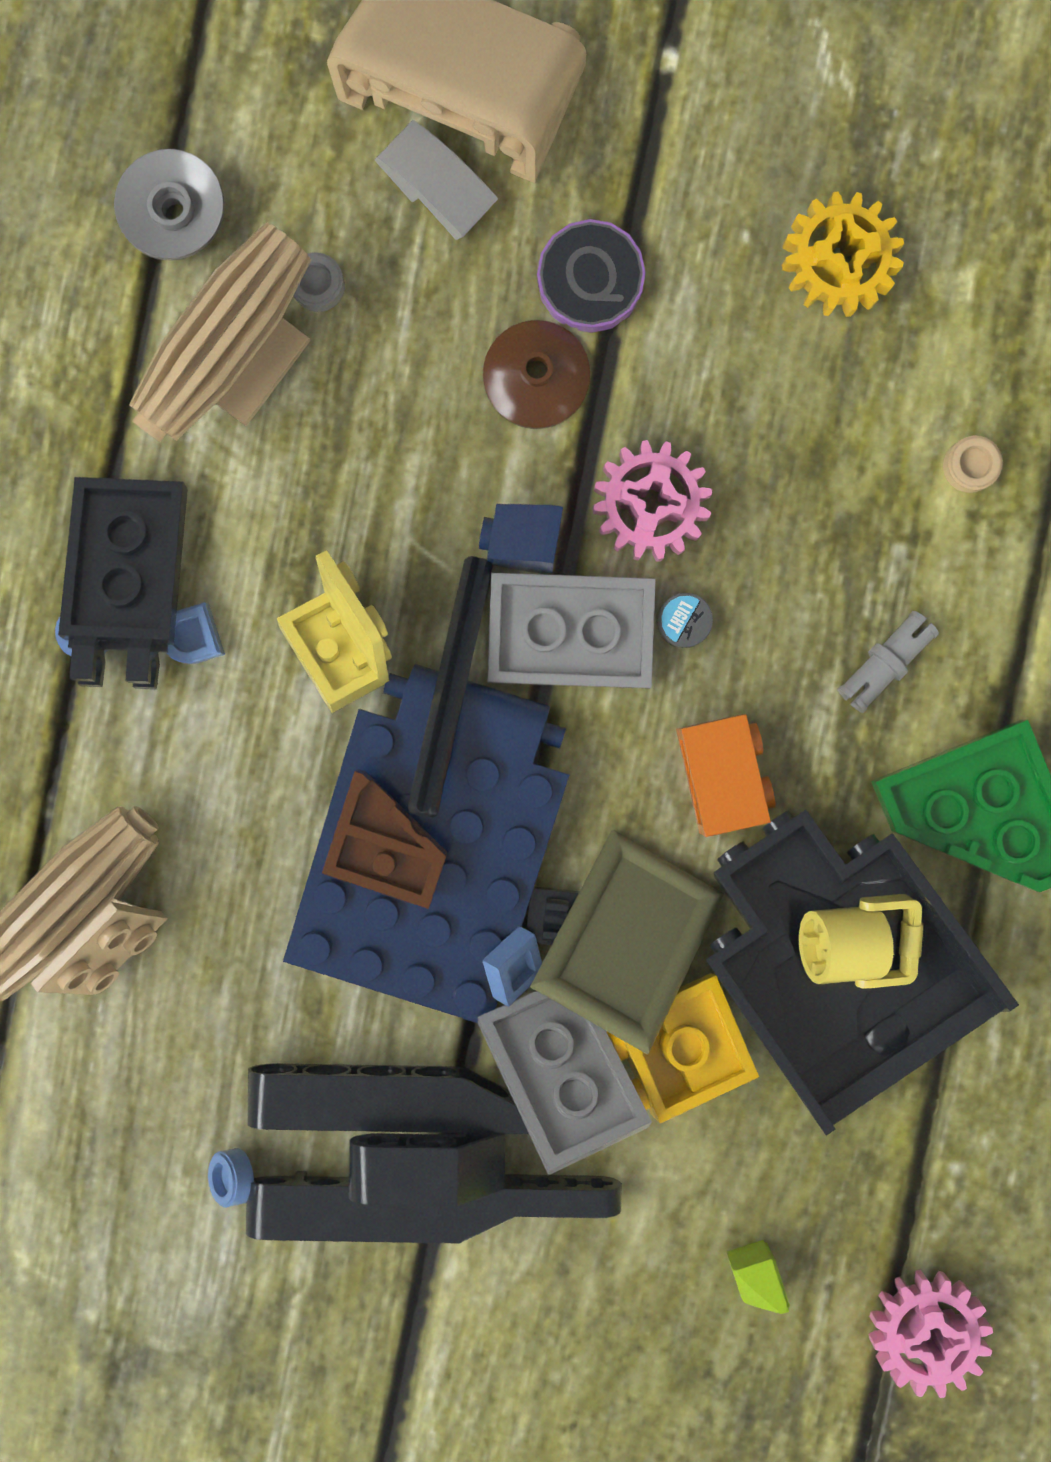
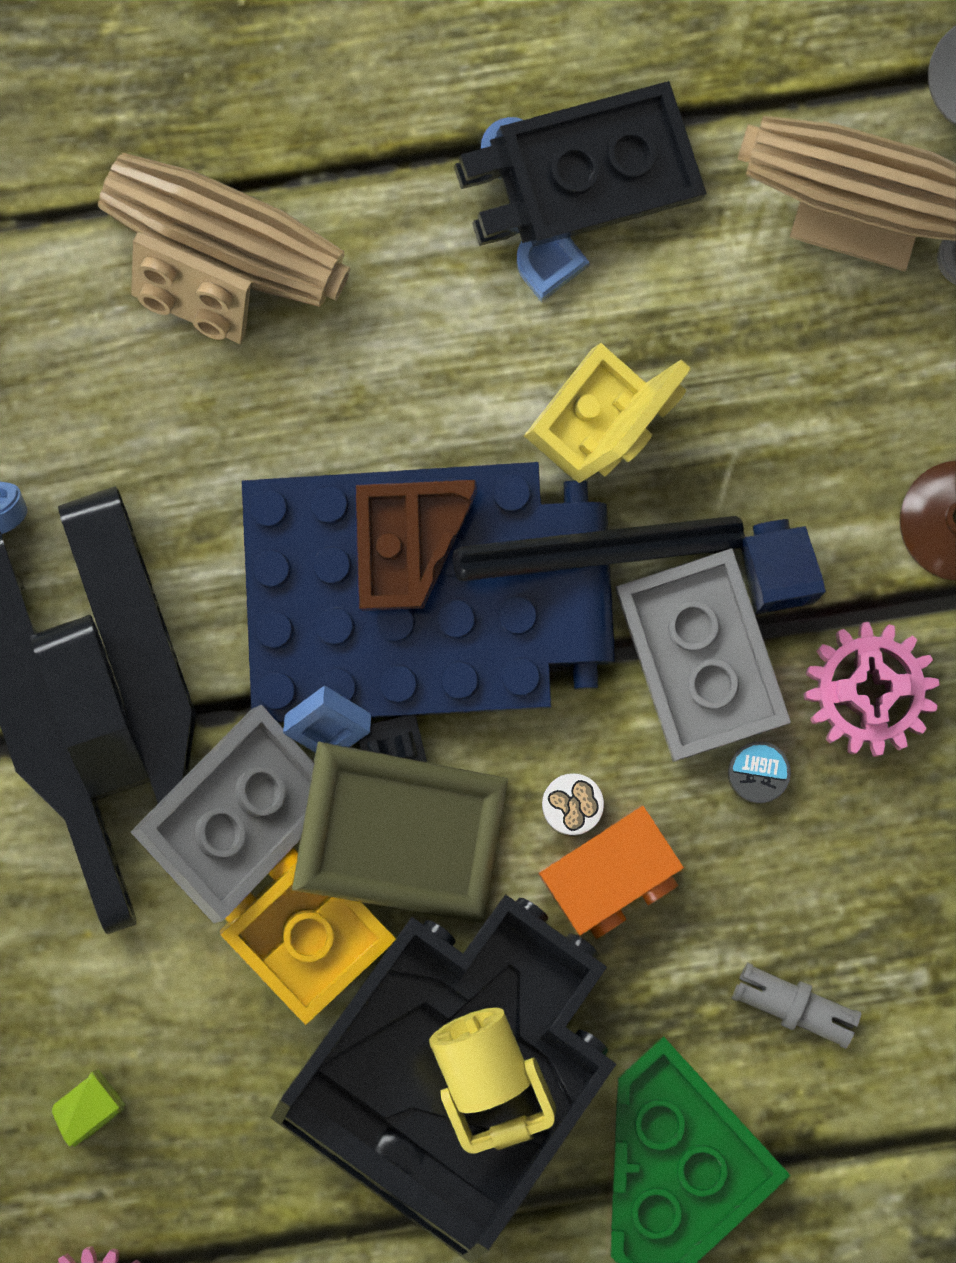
camera: 70 degrees right, 5 degrees down
none -> tile [542,774,604,836]

